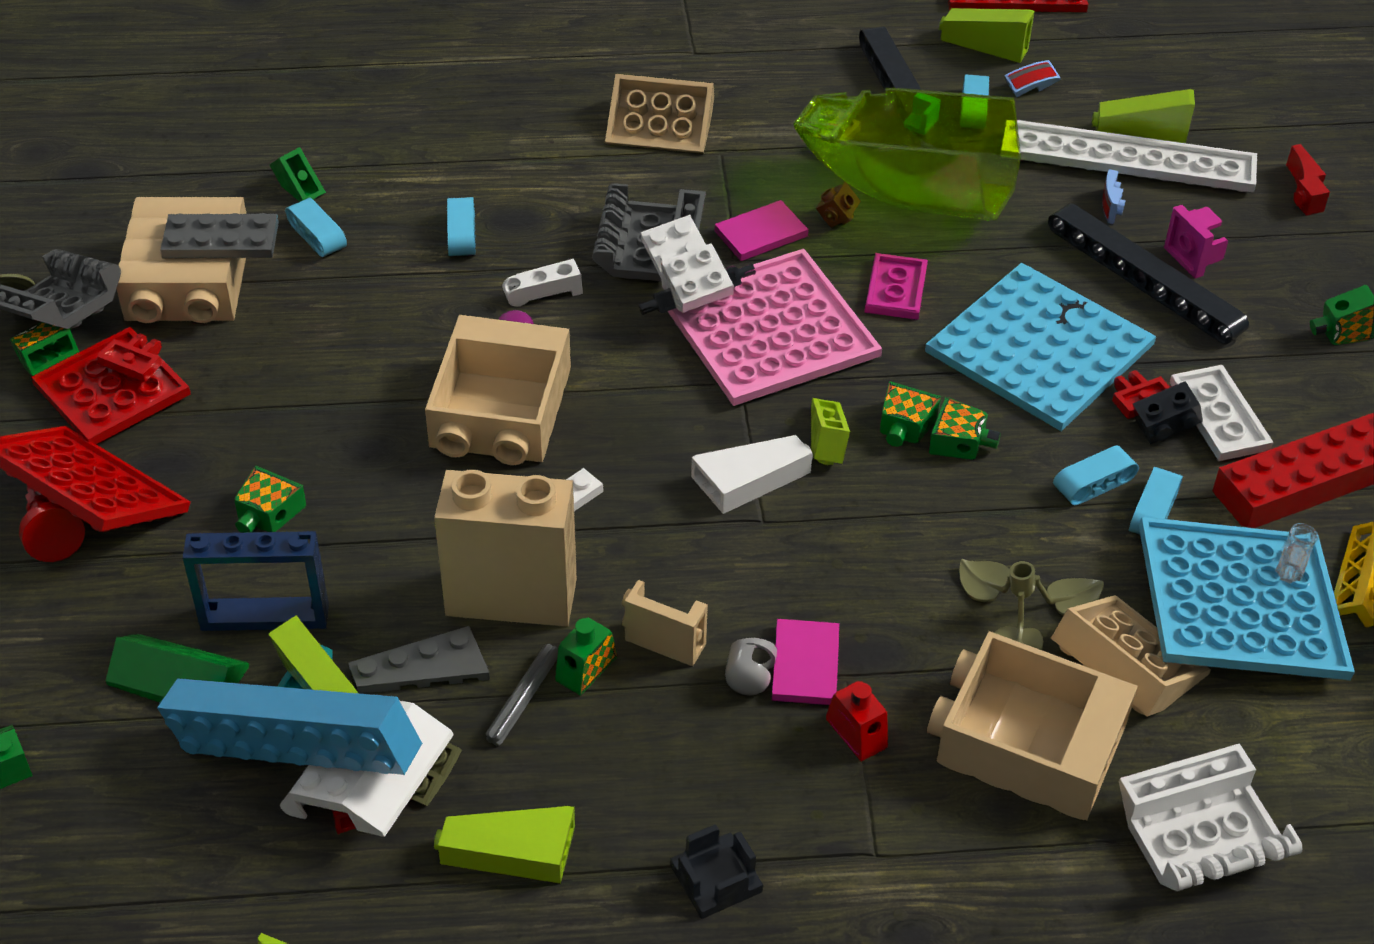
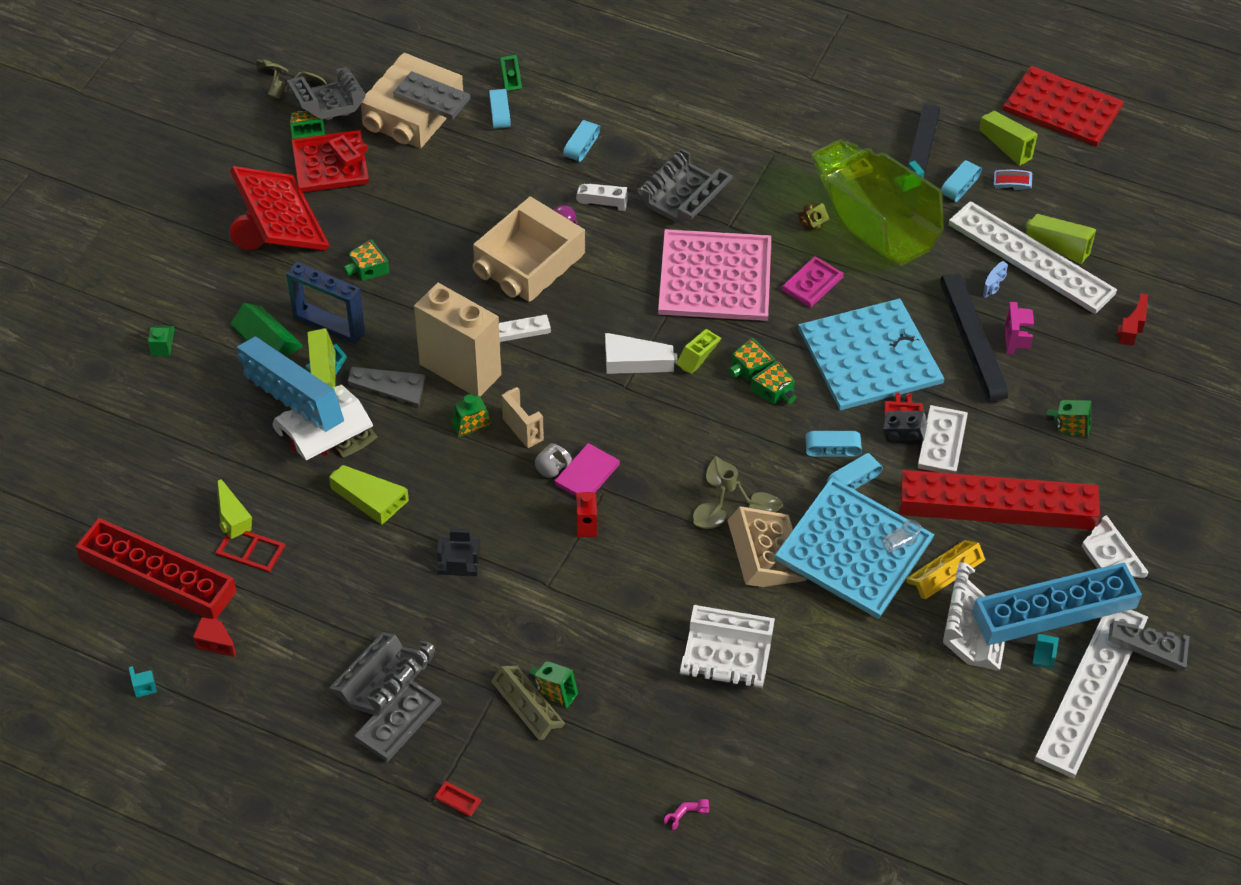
camera: 30 degrees right, 5 degrees up
dark grey axle [486,644,558,746] -> none
tan slope [605,74,714,154] -> none
white piece [638,215,756,315] -> none
dark pink tile [714,200,808,261] -> none
tan brick [927,631,1138,820] -> none

